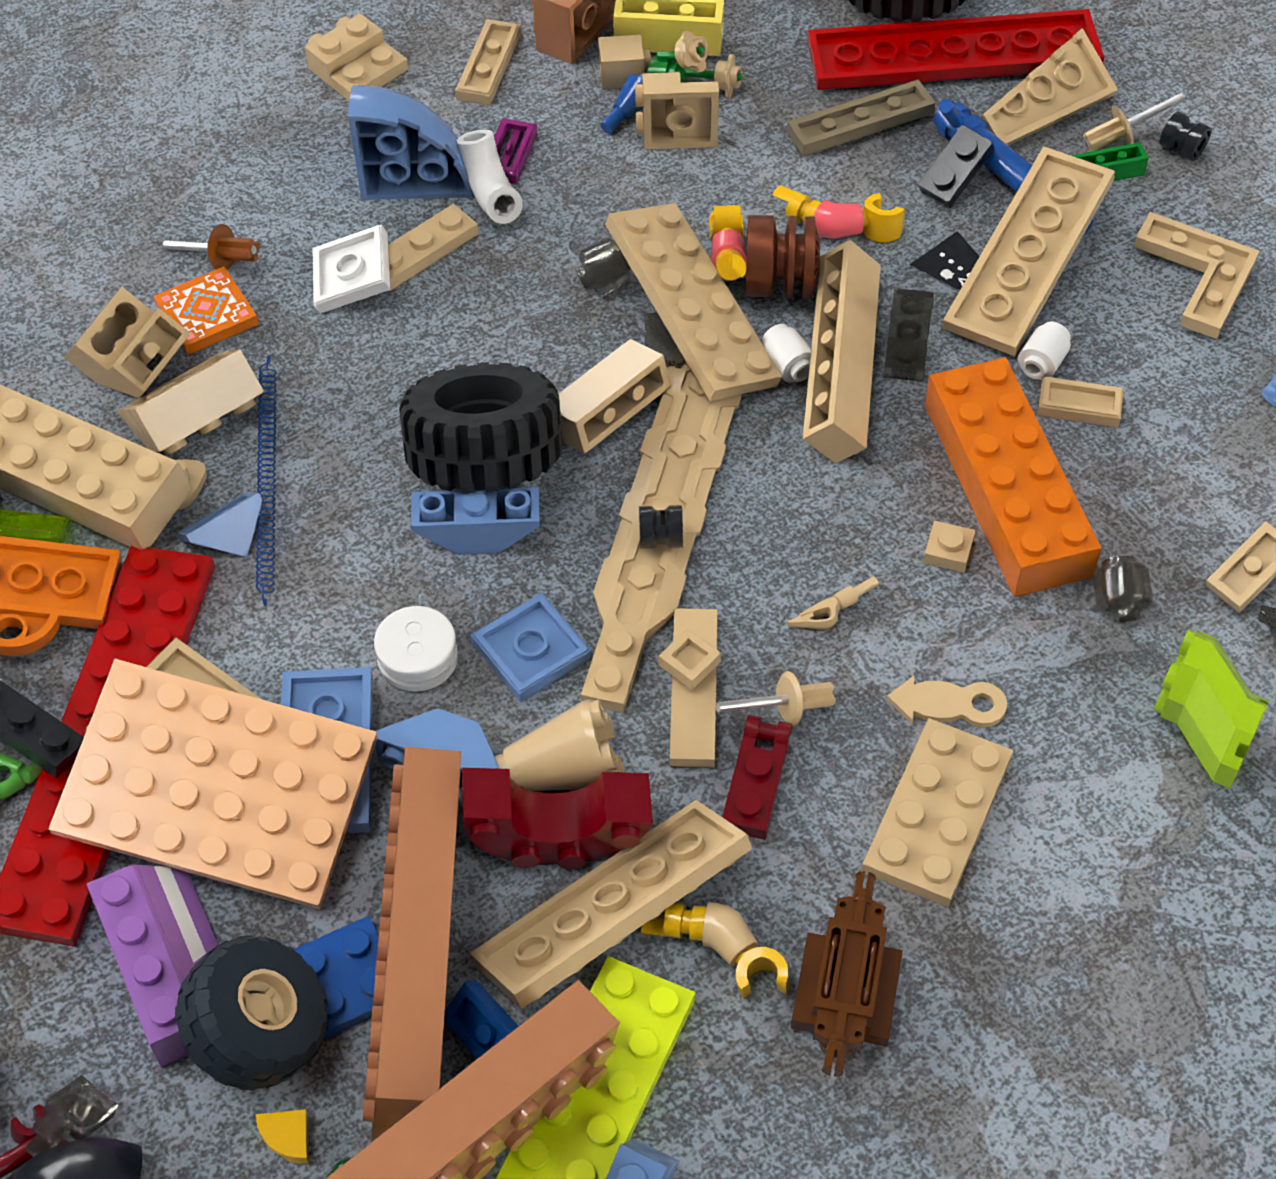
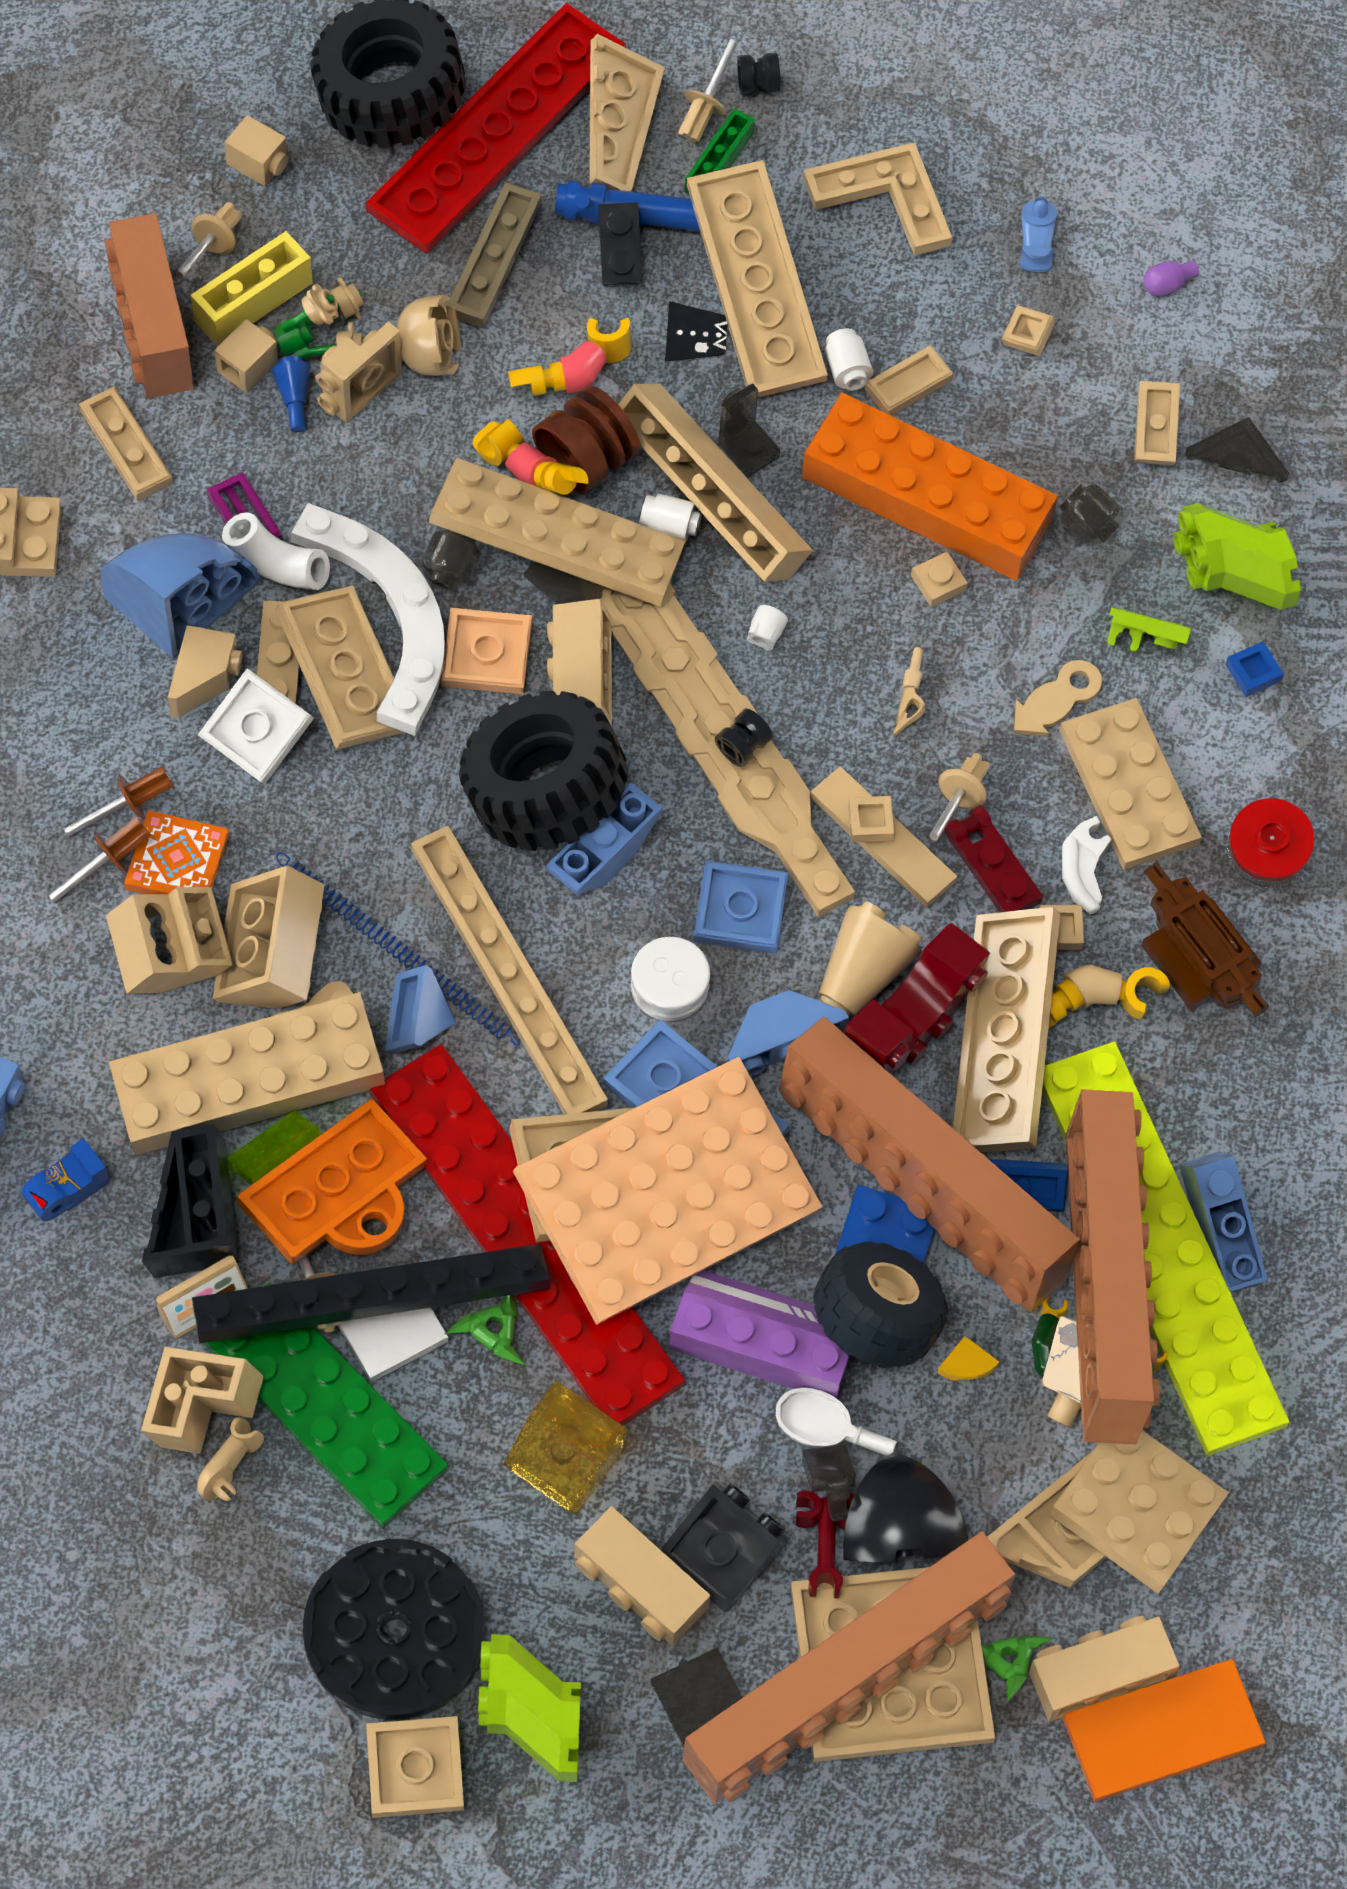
camera: 50 degrees left, 10 degrees up
none -> dark orange piece [49,816,151,903]
none -> tan slope [168,625,243,718]
none -> tan tile [275,585,405,750]
none -> white plate [291,503,445,736]
none -> tan cylinder [396,295,461,376]
none -> tan plate [411,825,608,1114]
none -> light nougat tile [441,608,532,694]
none -> white hose [747,605,788,651]
none -> white piece [776,1388,897,1456]
none -> tan tile [1002,305,1055,356]
none -> tan plate [1039,905,1084,950]
none -> white piece [1062,816,1111,915]
none -> lime plate [1107,606,1192,651]
none -> blue plate [1226,641,1284,697]
none -> red piece [1227,798,1314,888]

